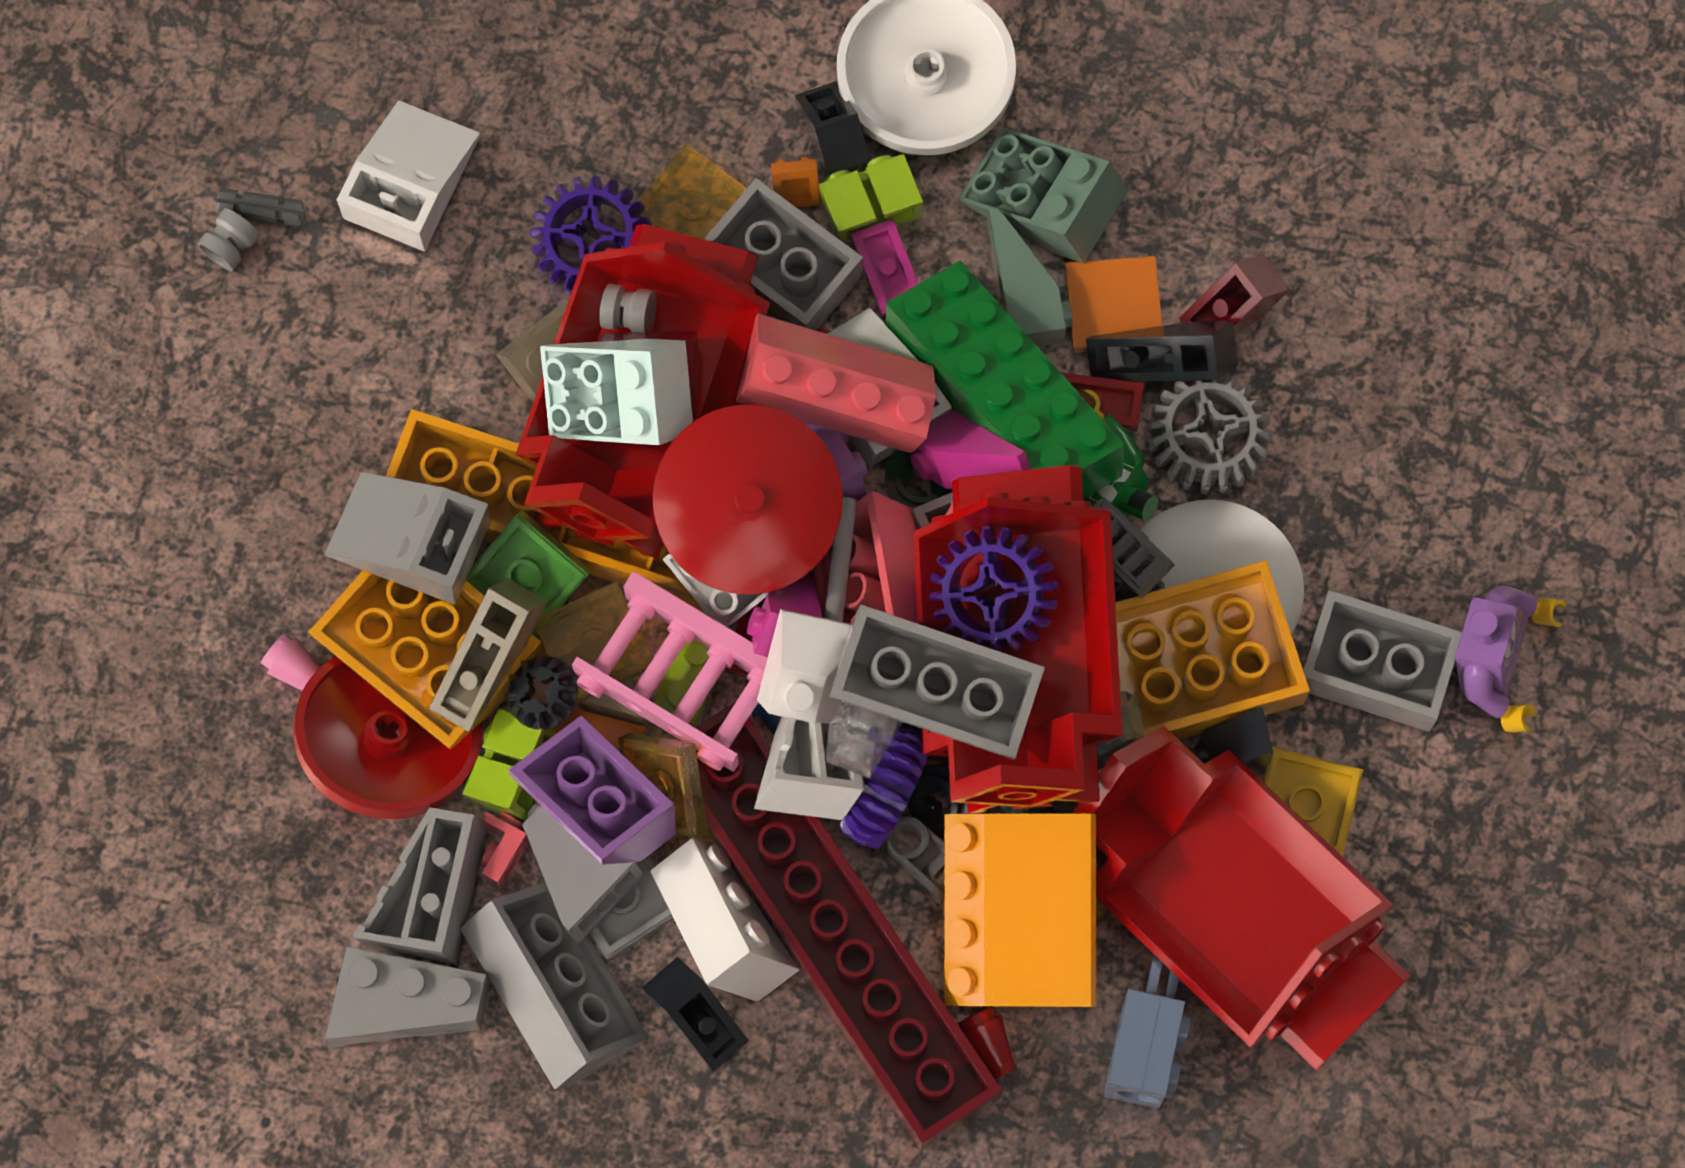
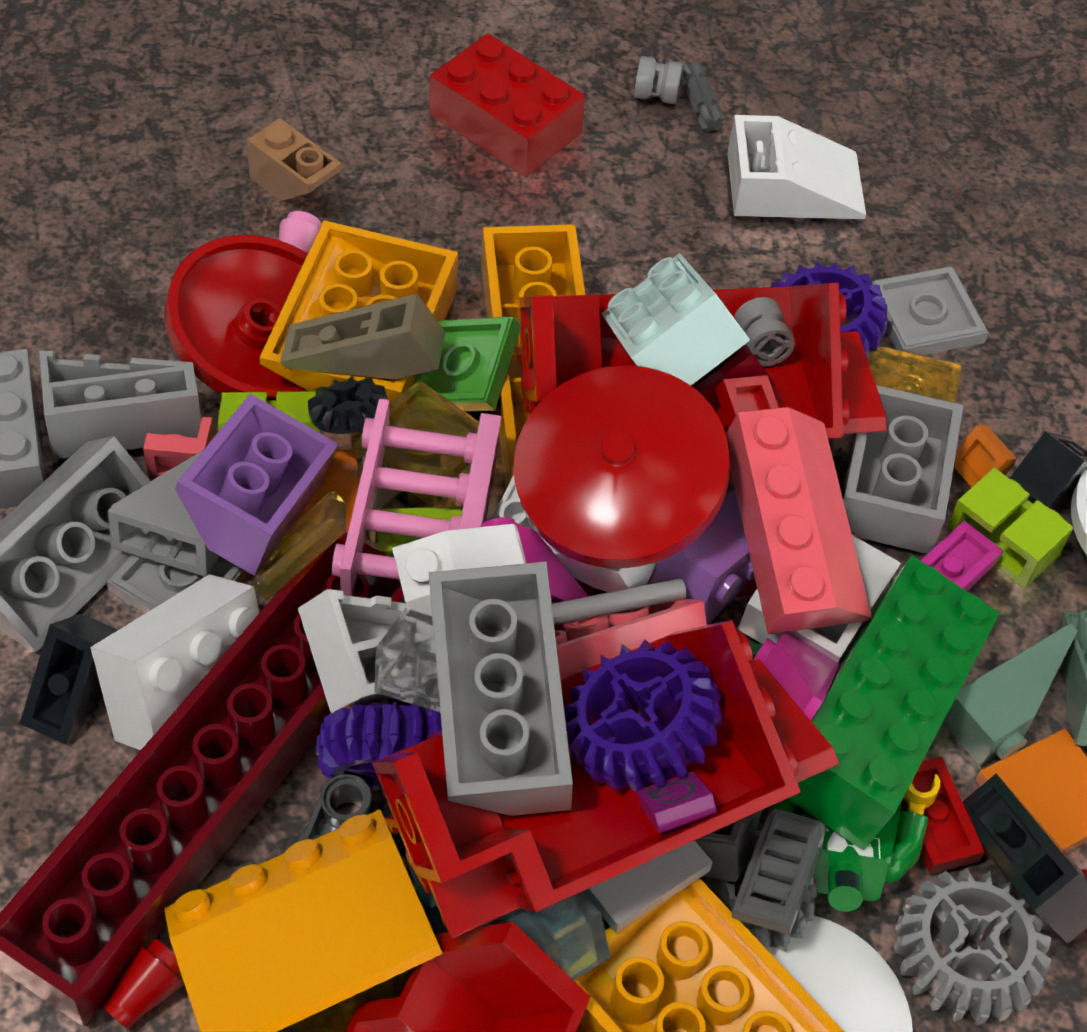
camera: 60 degrees right, 20 degrees down
light grey slope [325,472,491,605] -> none
none -> medium nougat slope [247,118,342,201]
none -> red brick [429,33,585,178]
none -> magenta tile [636,771,717,833]
none -> red tile [715,375,779,432]
none -> light grey tile [872,266,988,360]

